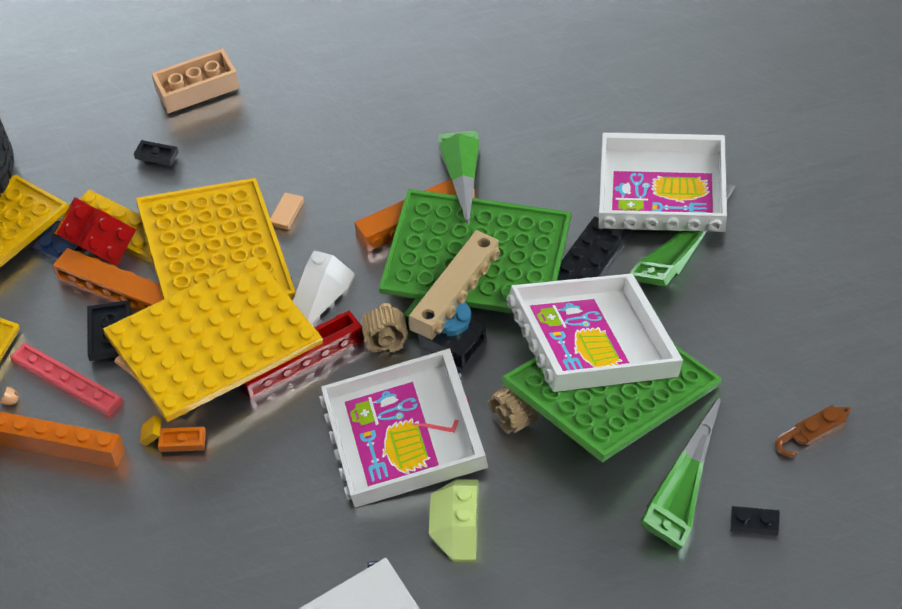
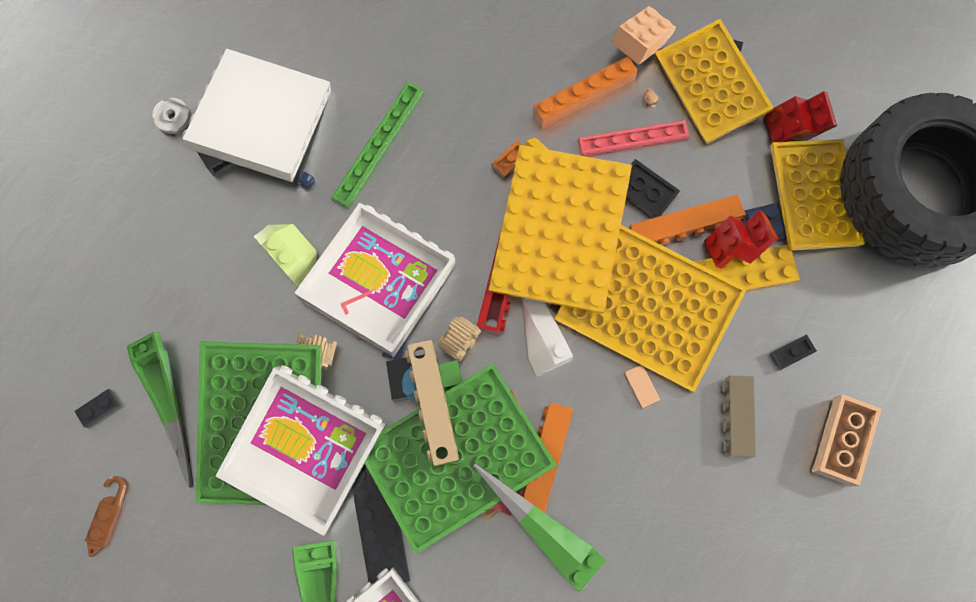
camera: 135 degrees right, 25 degrees up
none -> bright green tile [331,81,423,209]
none -> dark tan brick [722,376,756,458]

